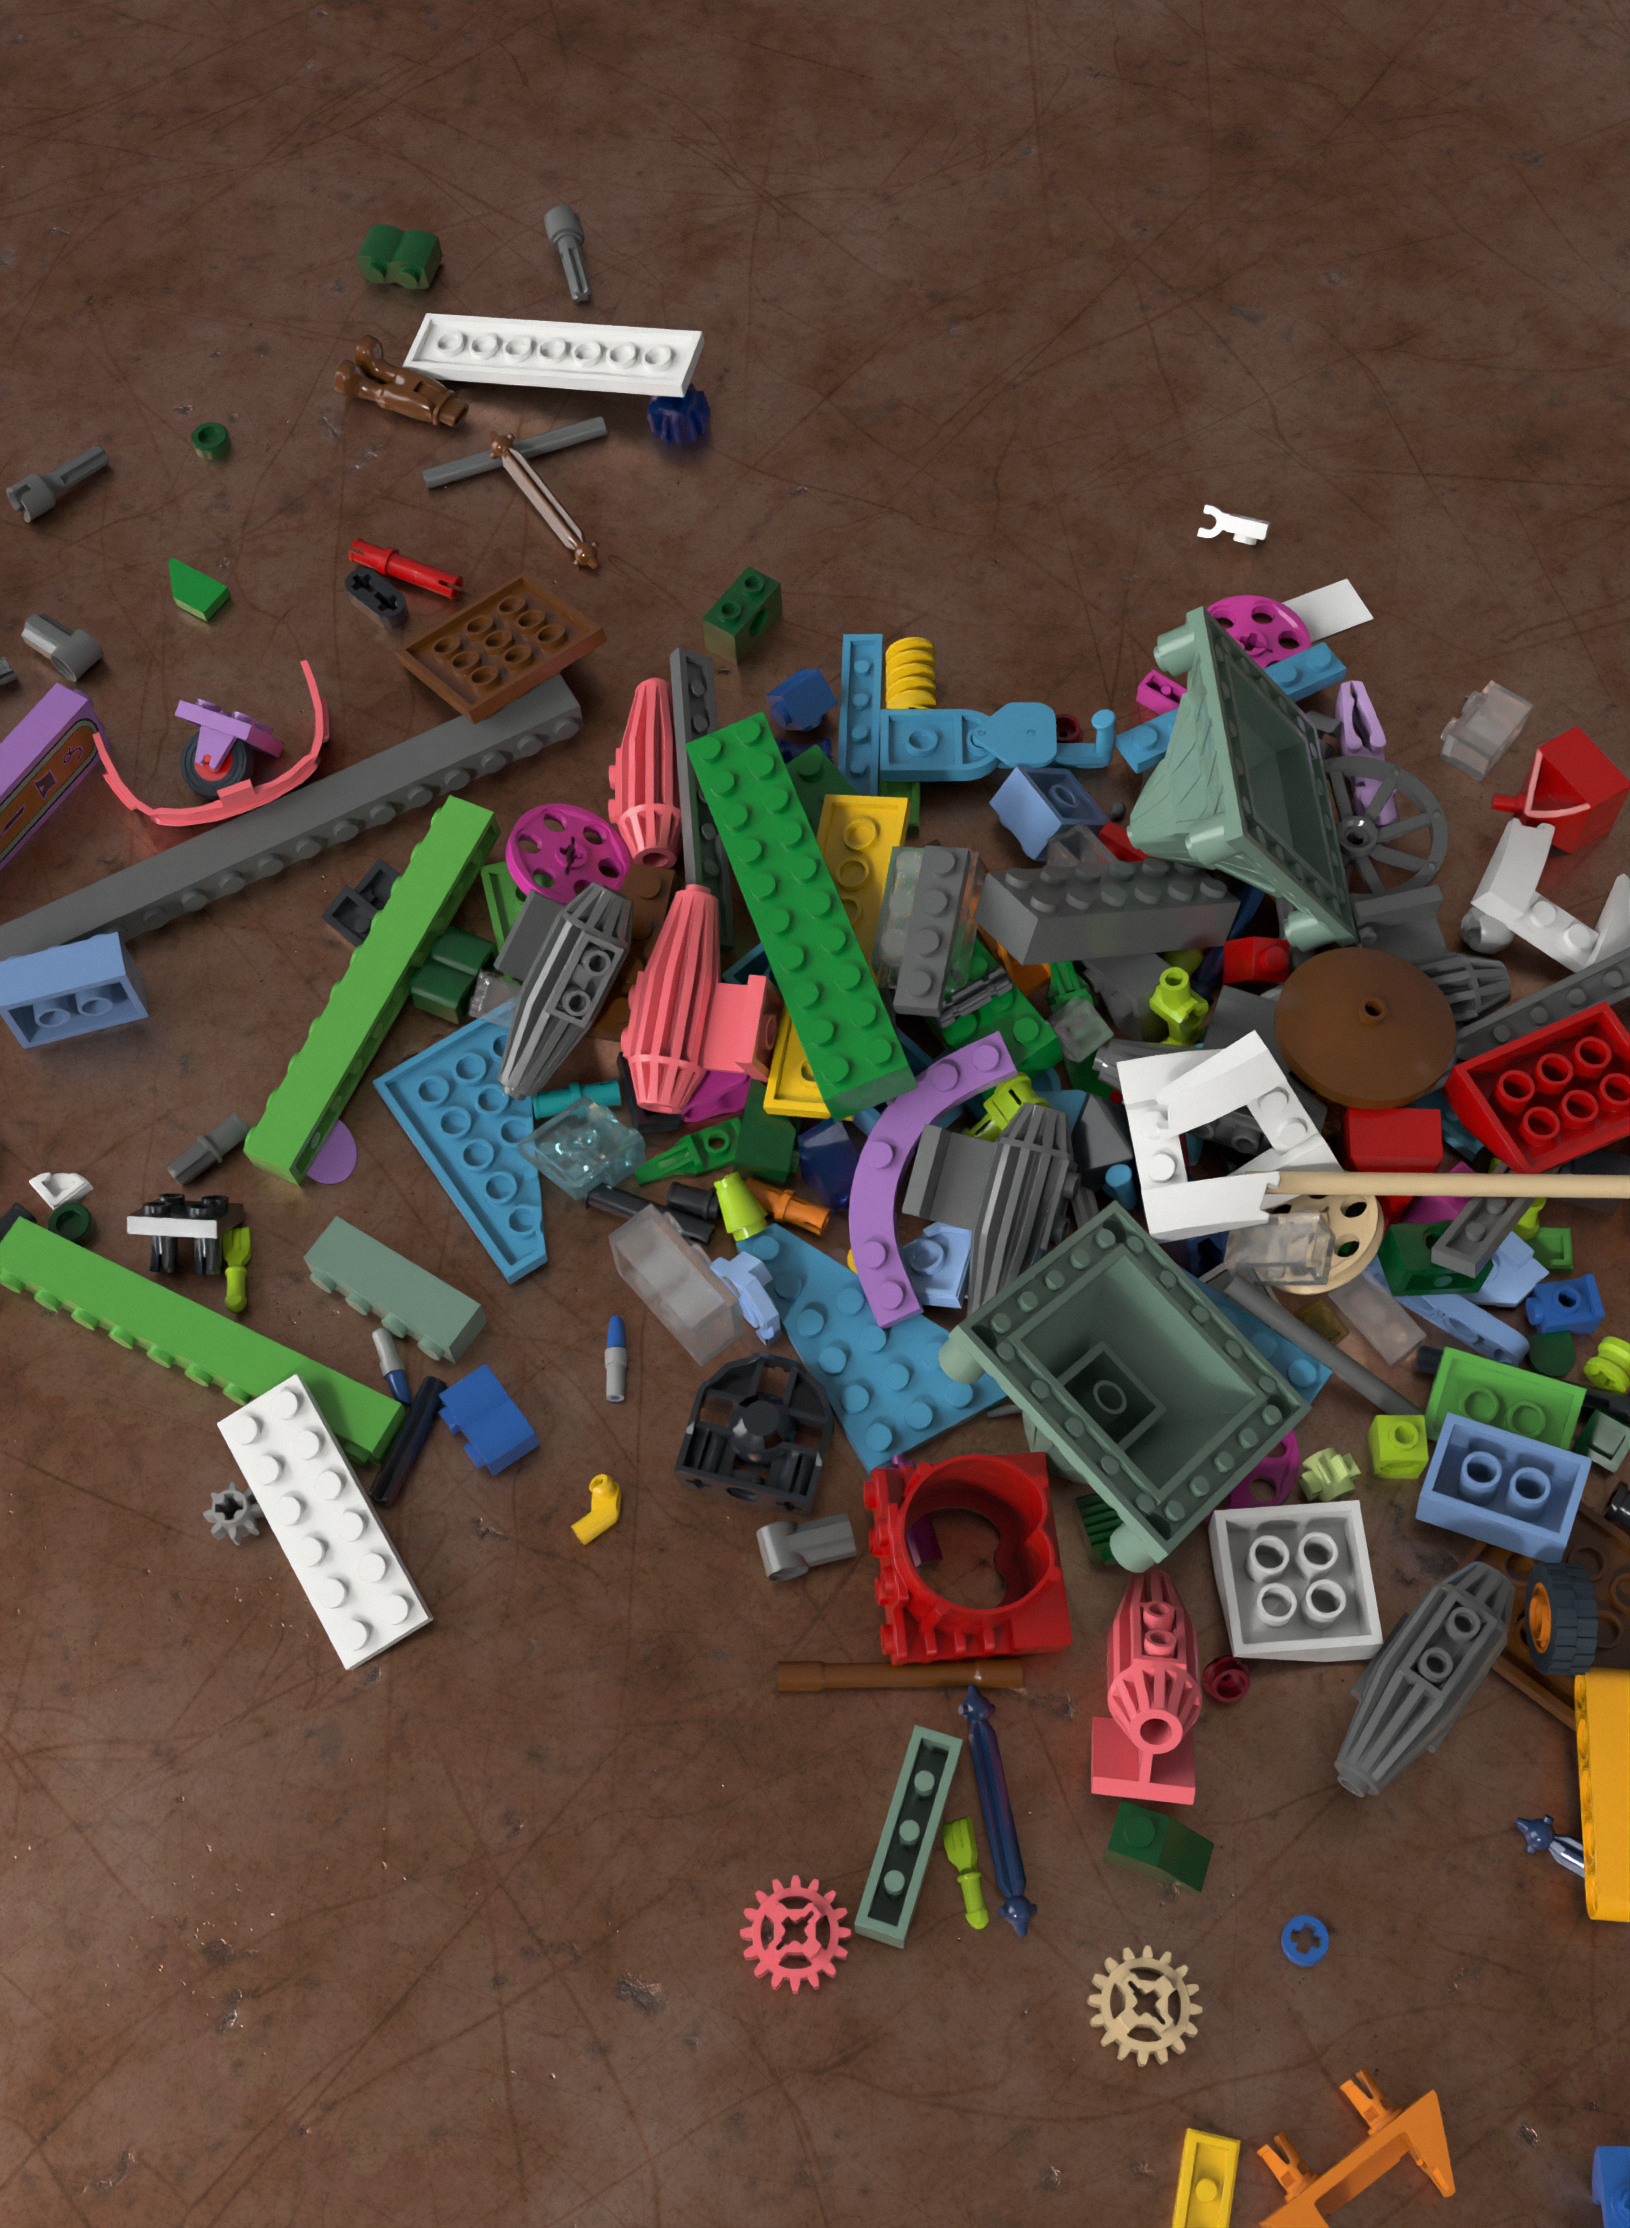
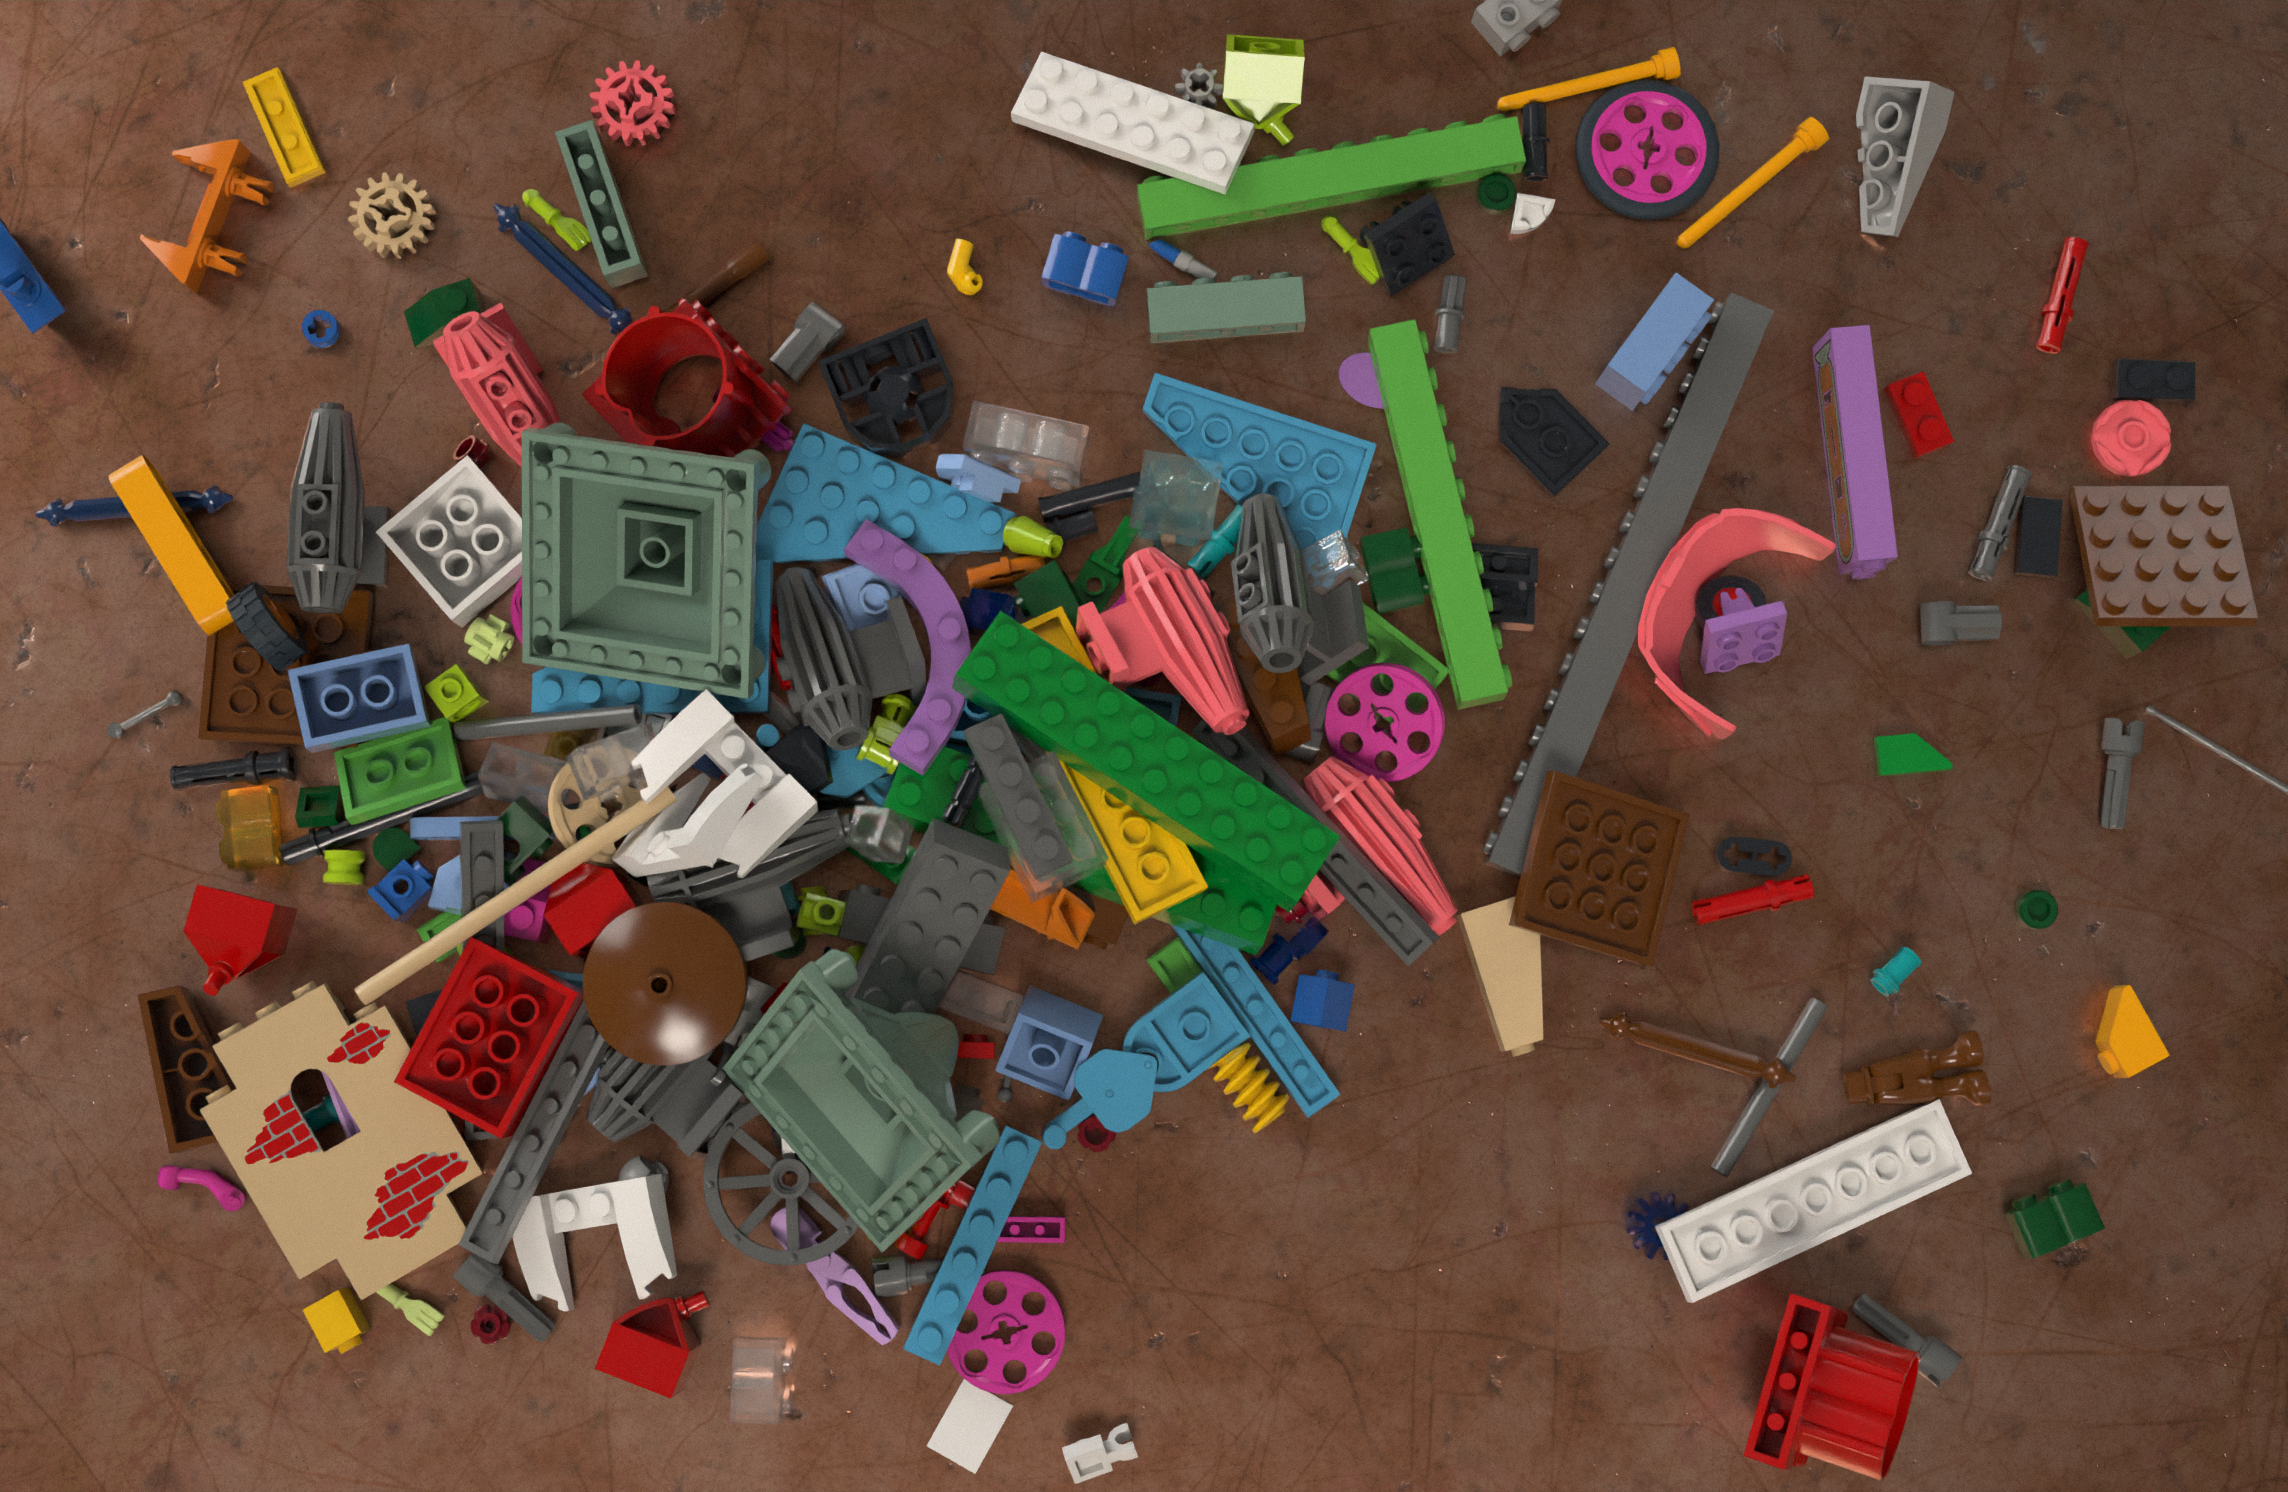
camera: 135 degrees right, 20 degrees up
black axle [368,1376,448,1507] -> none
light grey piece [604,1315,628,1402] -> none
dark green brick [702,566,782,666] -> none
none -> piece [1223,34,1305,146]
none -> tan slope [1456,896,1544,1057]
none -> black tile [1500,387,1610,497]
none -> red hose [1743,1293,1922,1481]
none -> teal pin [1870,947,1922,997]
none -> light orange slope [2095,985,2170,1078]

